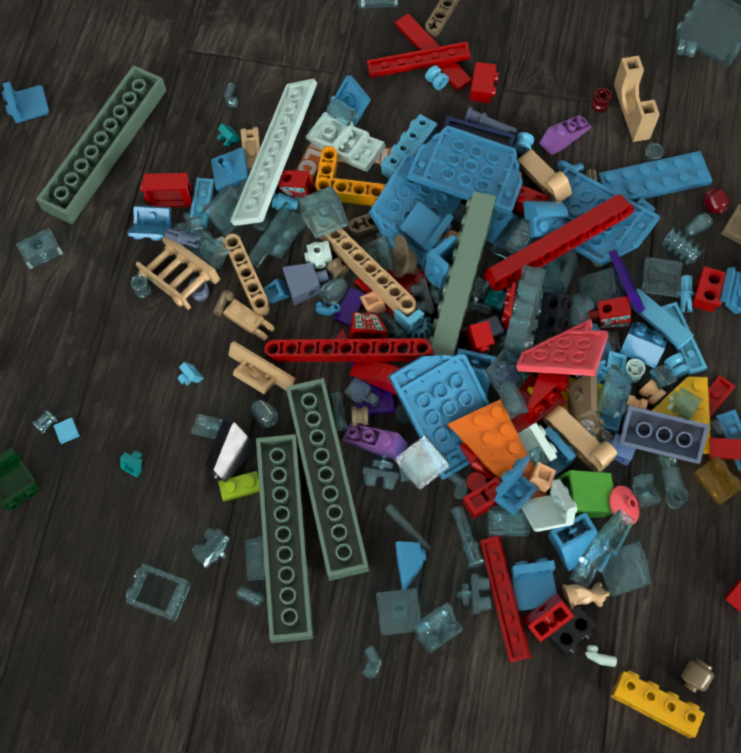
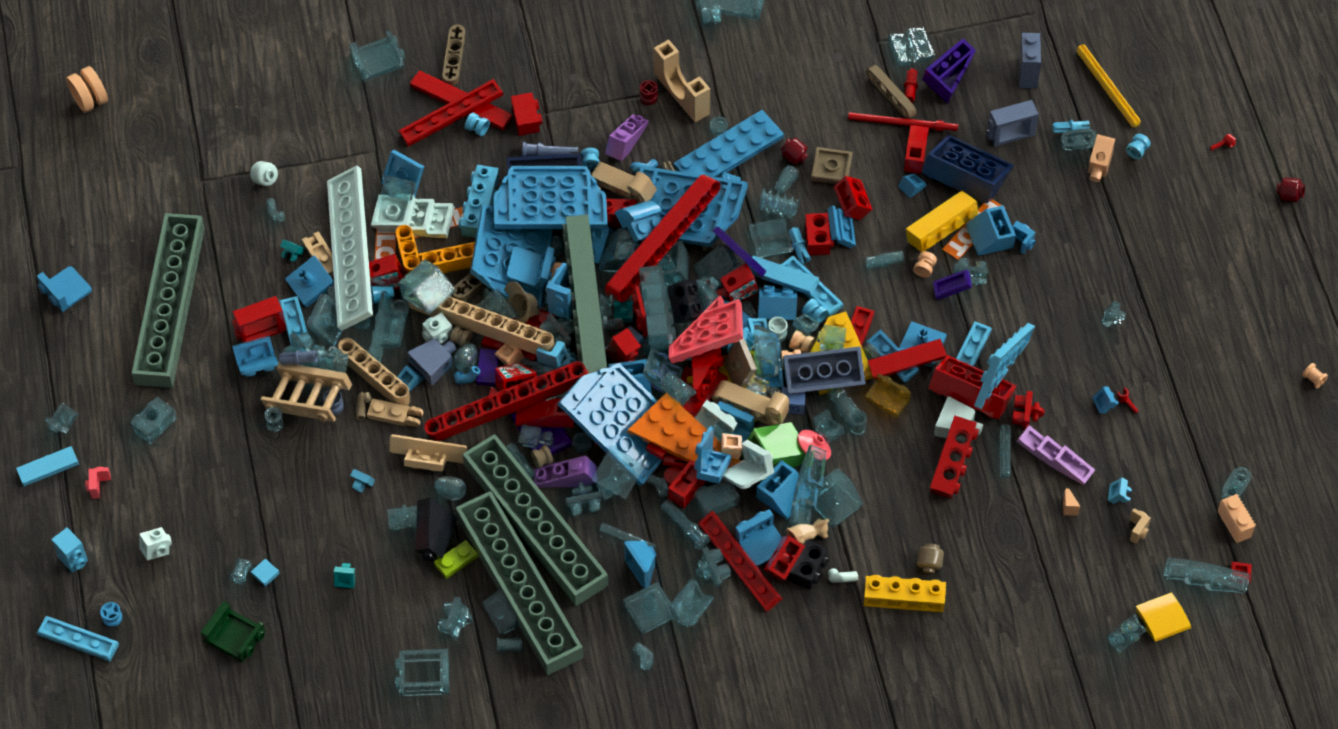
camera: 25 degrees left, 10 degrees down
none -> light aqua head [250,161,278,186]

